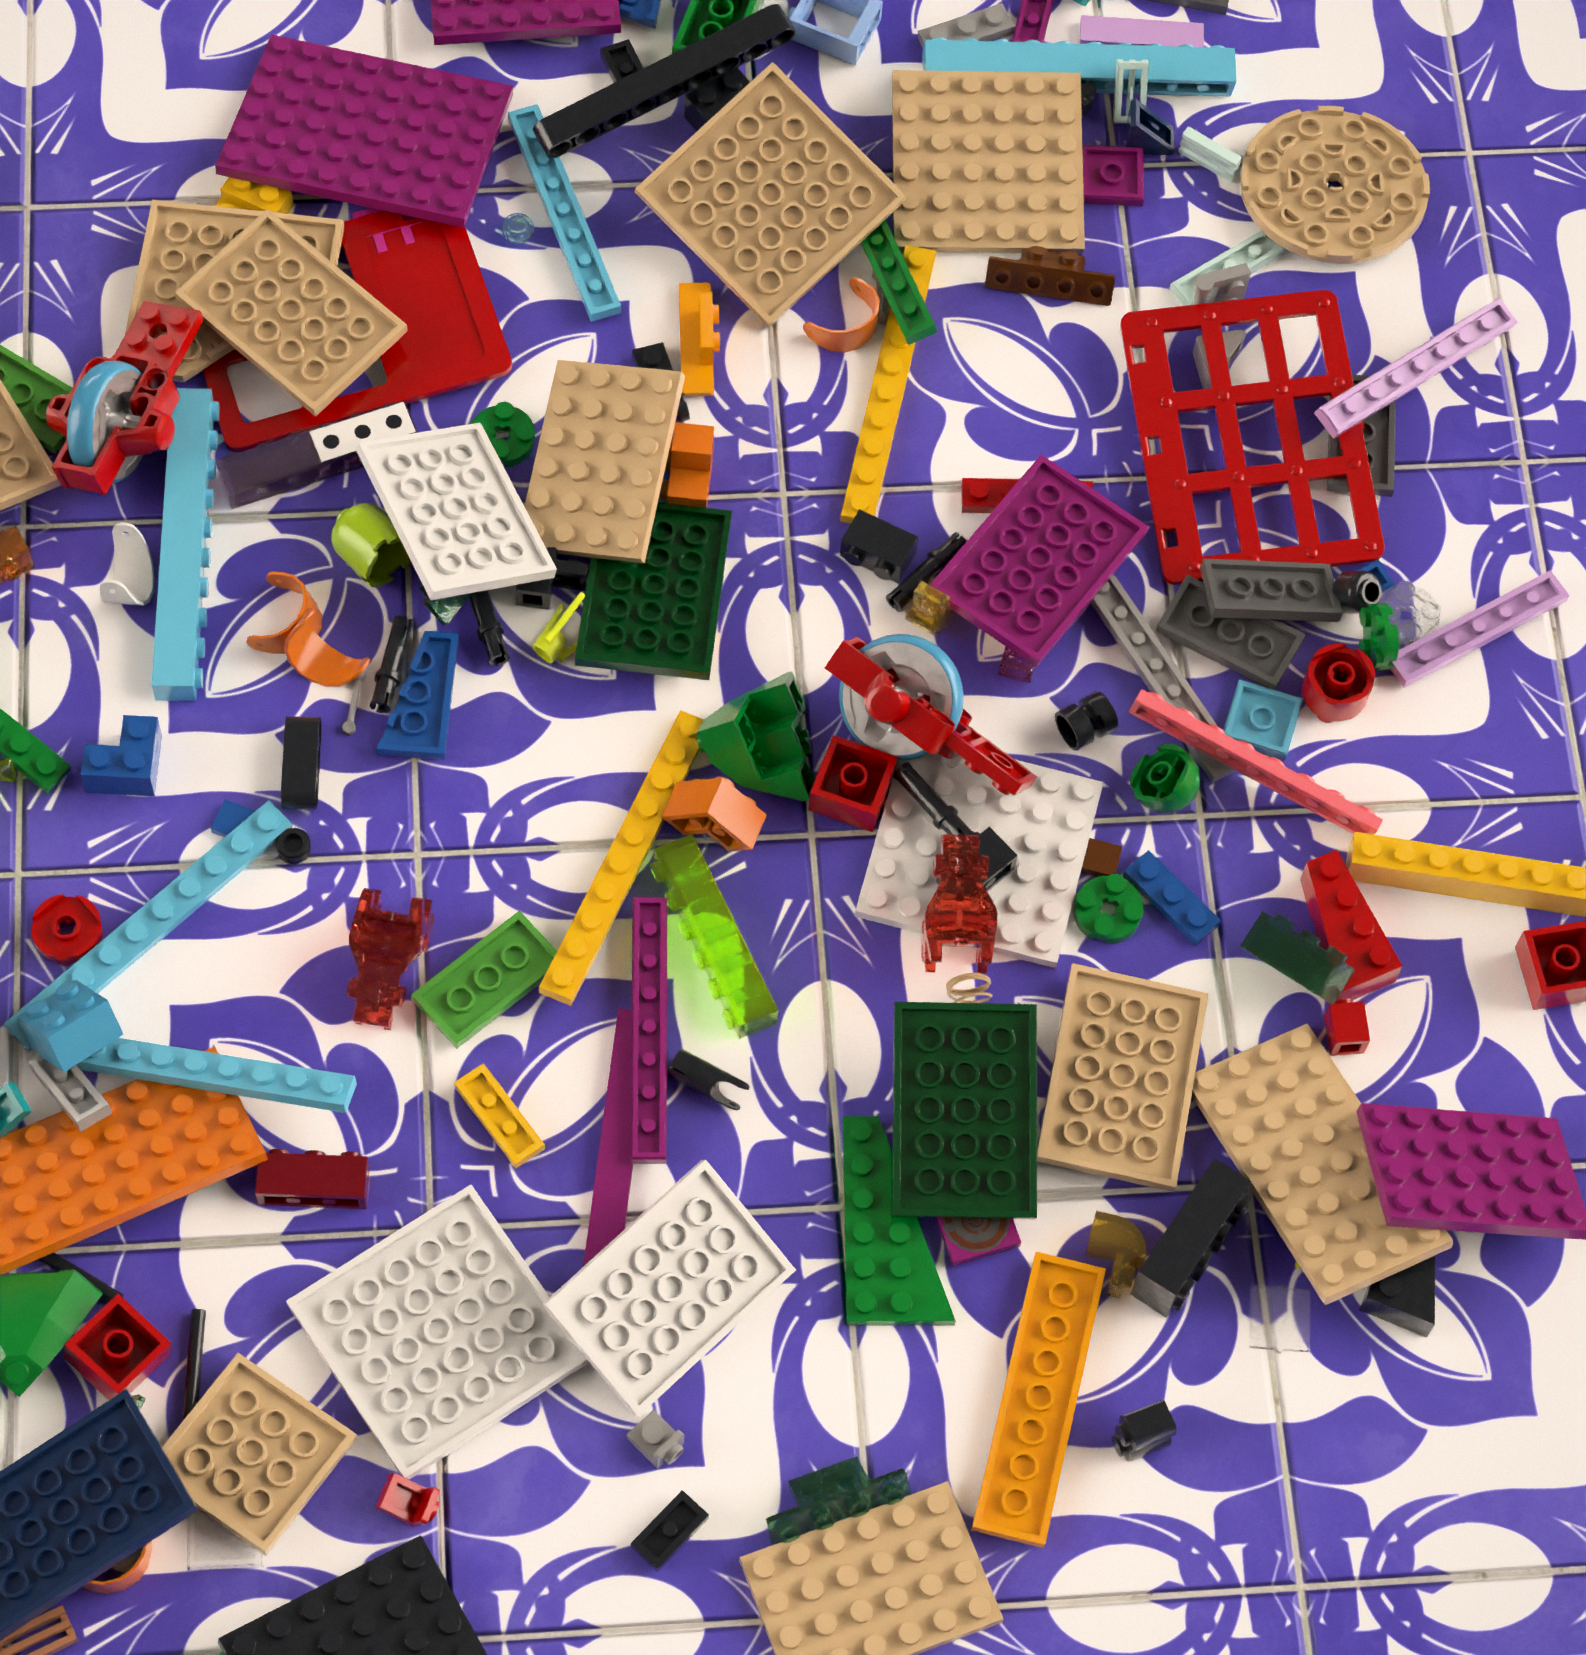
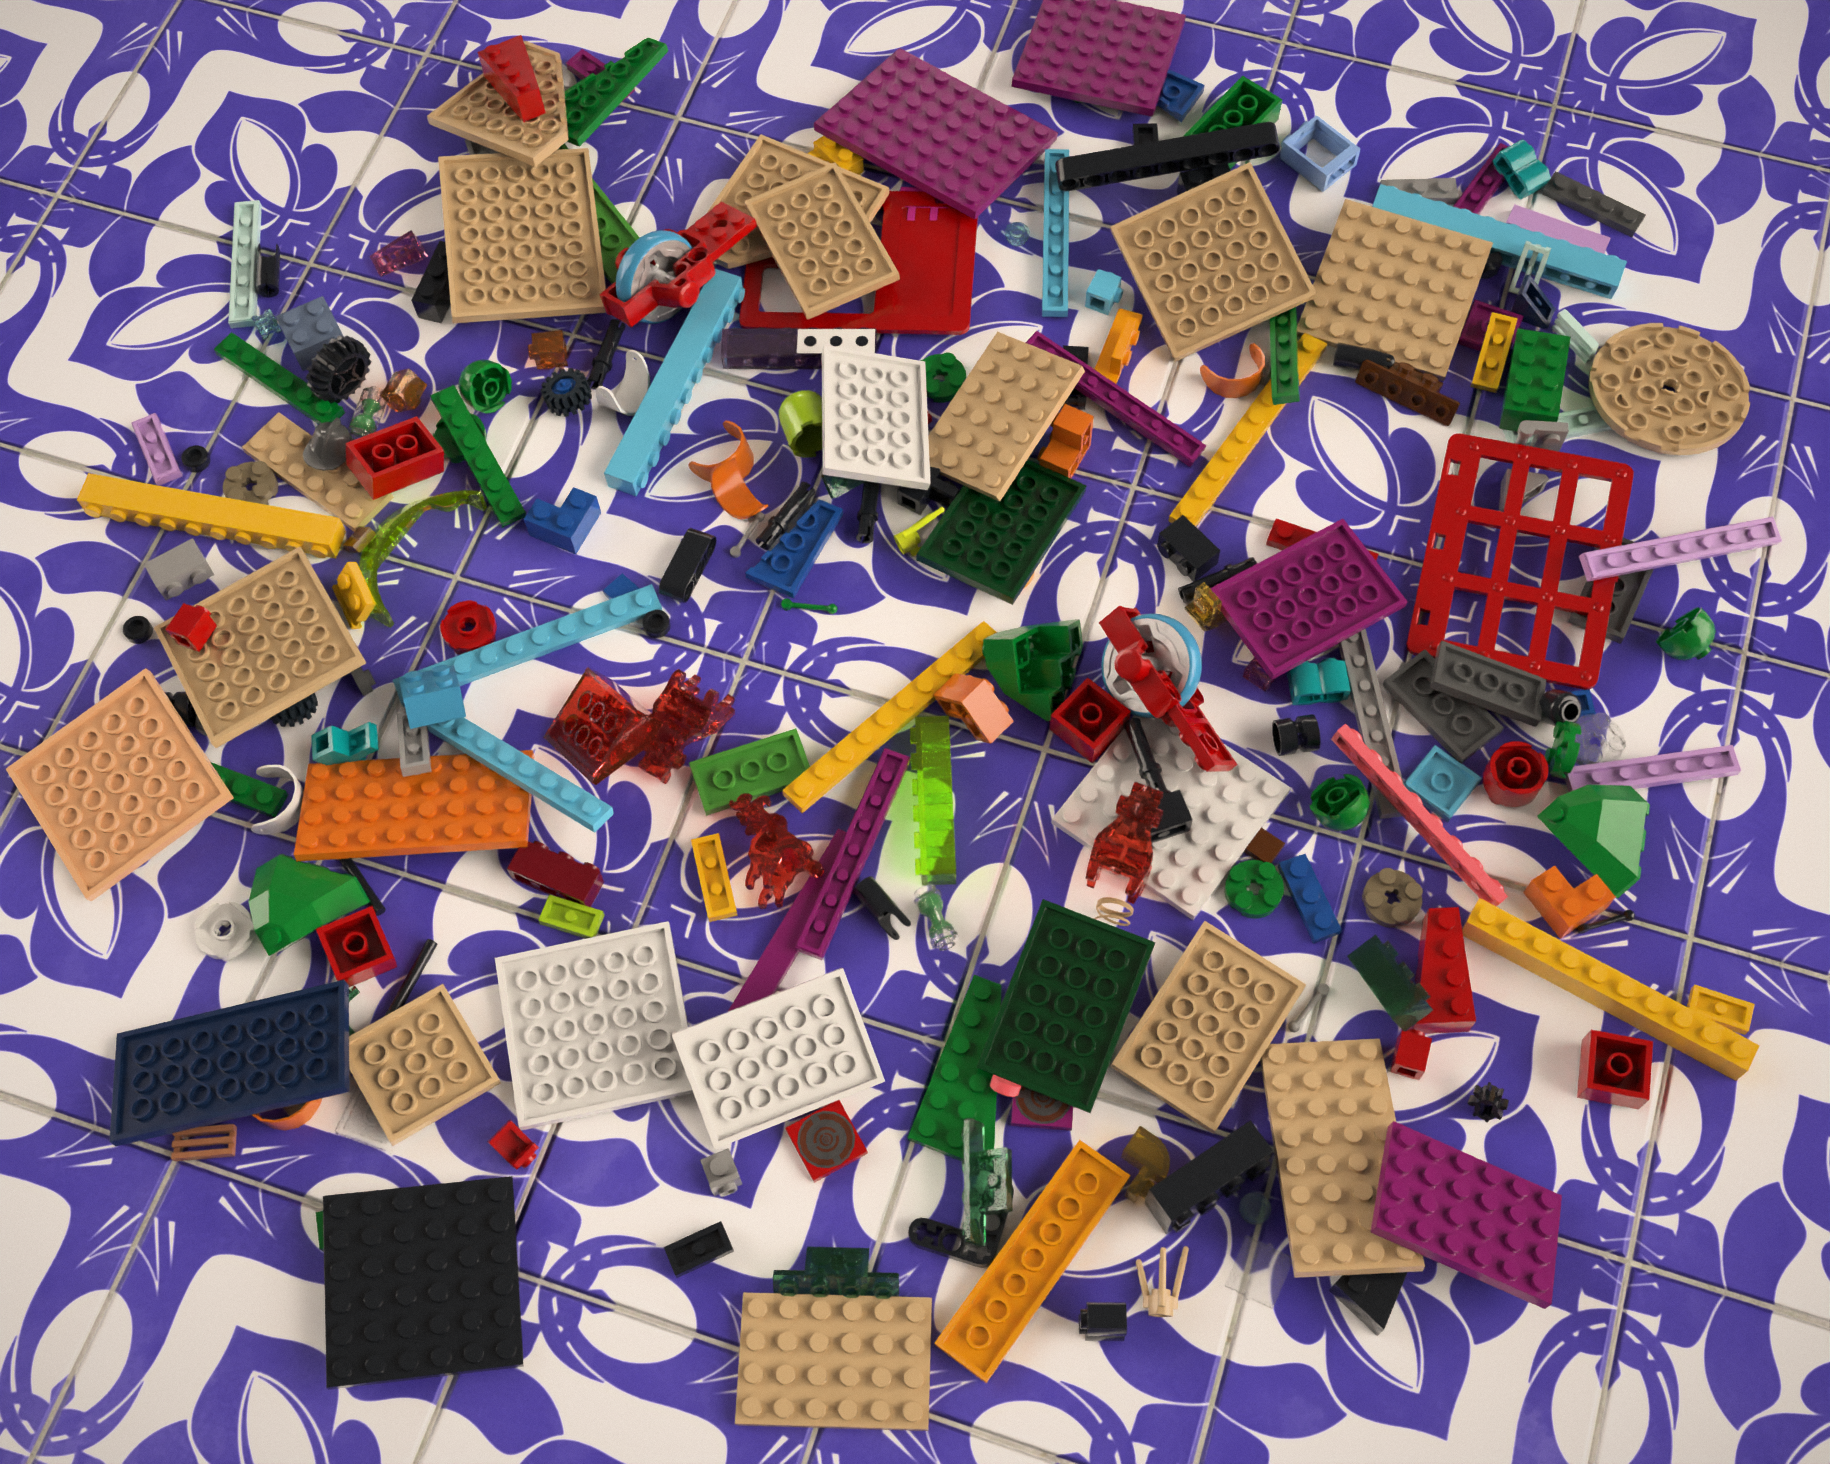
camera: 30 degrees right, 0 degrees up
none -> lime plate [538,894,605,939]
none -> black wheel [541,368,592,417]
none -> clear red slope [543,667,663,785]
none -> black pin [587,319,626,390]
none -> clear red animal [729,793,824,909]
none -> green hinge [781,598,838,614]
none -> tile [785,1100,868,1183]
none -> black beam [908,1177,1014,1268]
none -> clear piece [913,884,959,951]
none -> clear green bracket [962,1118,1013,1247]
none -> coral tile [990,1074,1021,1097]
none -> magenta tile [1025,330,1207,467]
none -> medium azure brick [1085,269,1124,315]
none -> tan plant [1136,1246,1189,1317]
none -> clear light blue plate [1239,1193,1271,1225]
none -> teal brick [1287,658,1351,705]
none -> light grey hinge [1288,983,1330,1032]
none -> black piece [1333,342,1395,370]
none -> dark tan plate [1362,868,1423,928]
none -> black gear [1468,1082,1509,1123]
none -> yellow plate [1470,312,1518,393]
none -> green brick [1499,328,1571,431]
none -> orange brick [1523,866,1616,939]
none -> green brick [1537,784,1650,899]
none -> black hinge [1577,910,1635,934]
none -> green cylinder [1656,607,1716,660]

